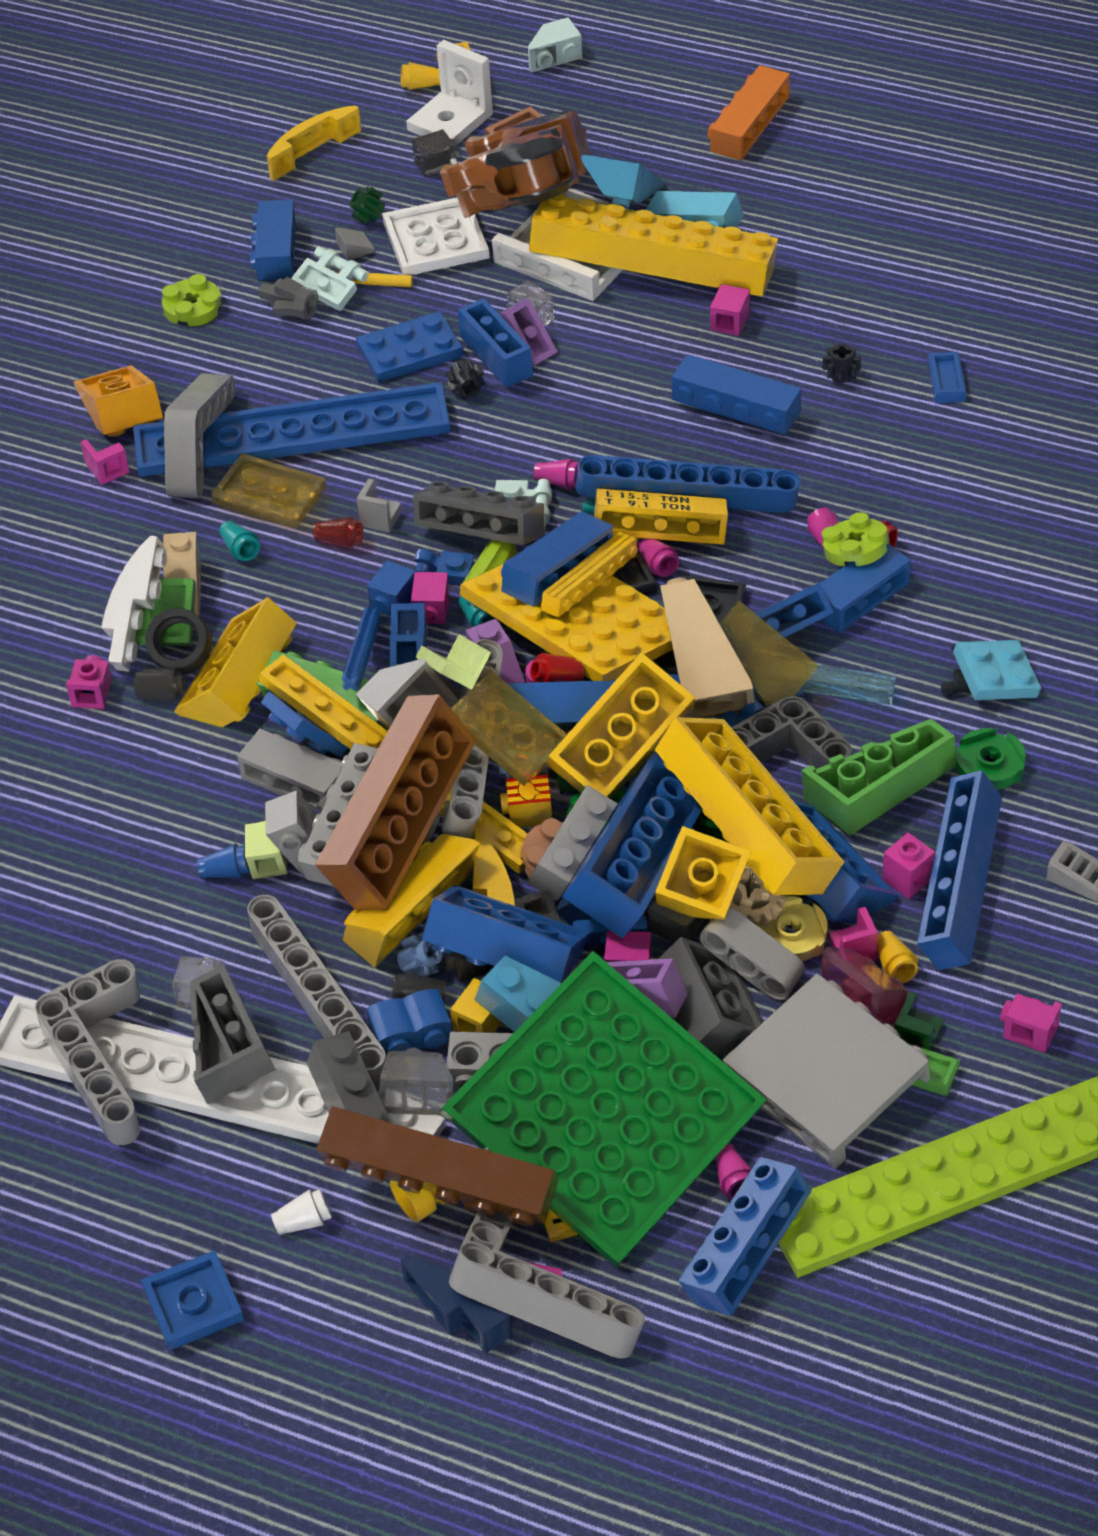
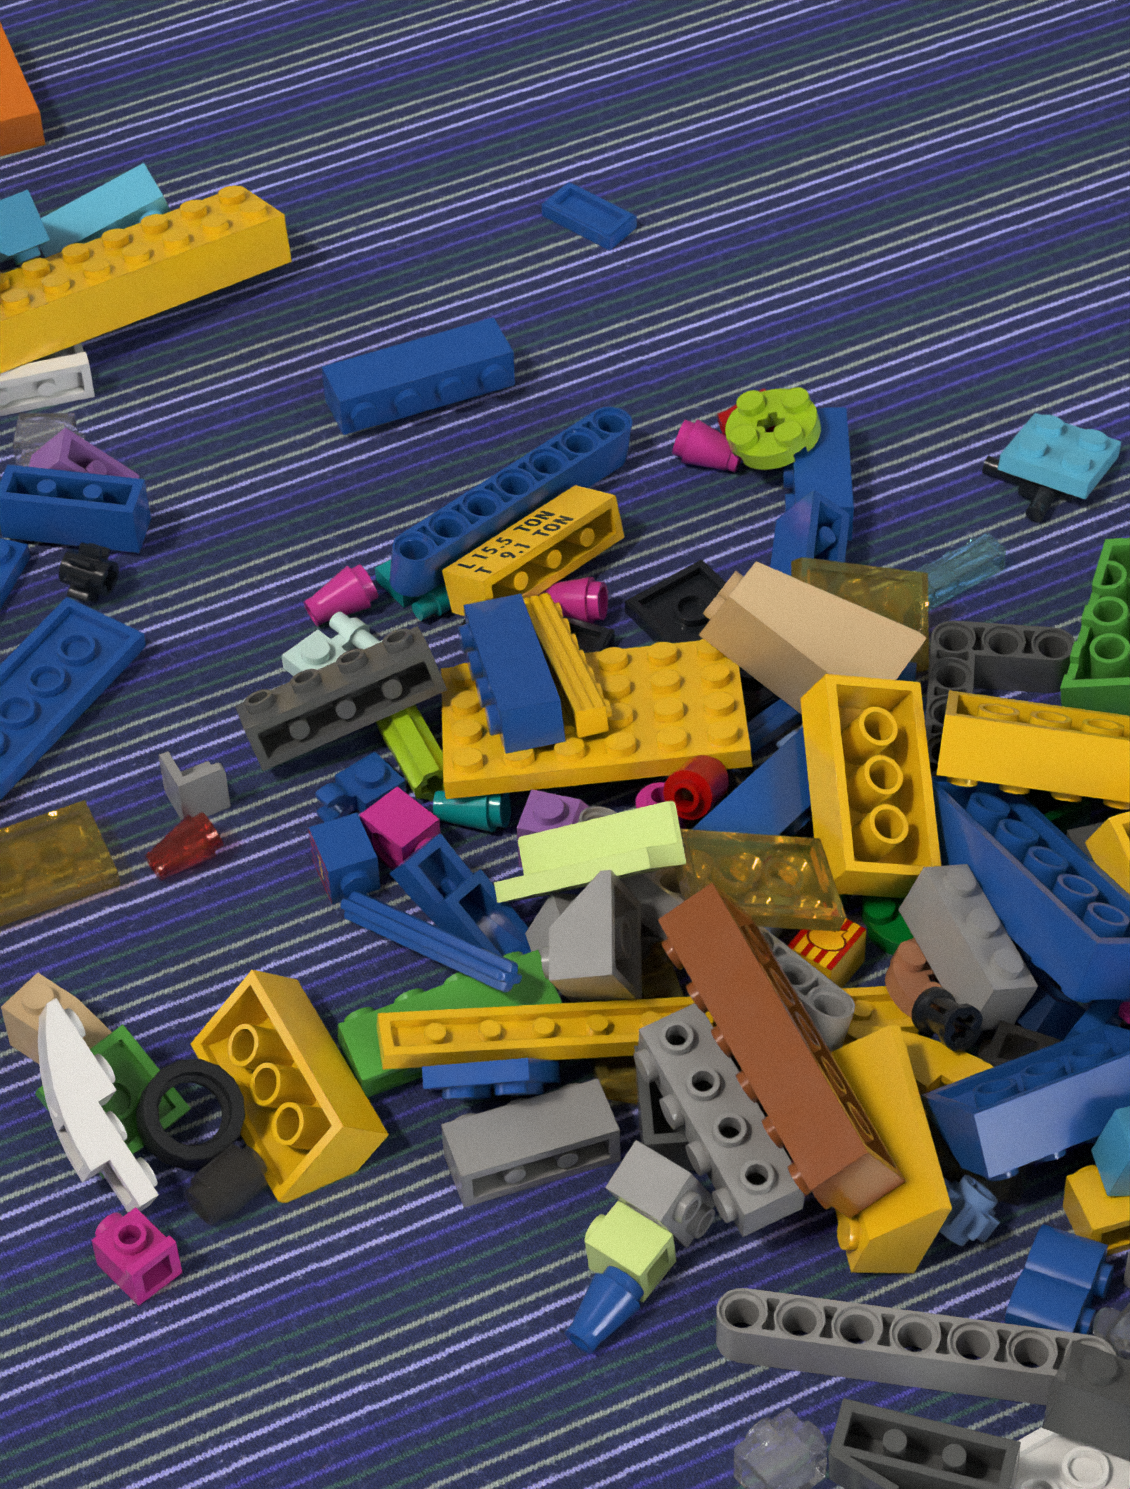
camera: 50 degrees left, 0 degrees up
teal cone [219,521,260,561] -> none
clear smoke cone [392,971,446,1003] -> none
dark pink brick [710,284,750,336] -> none
black gear [822,344,861,383] -> none
none -> black bush [911,987,983,1051]

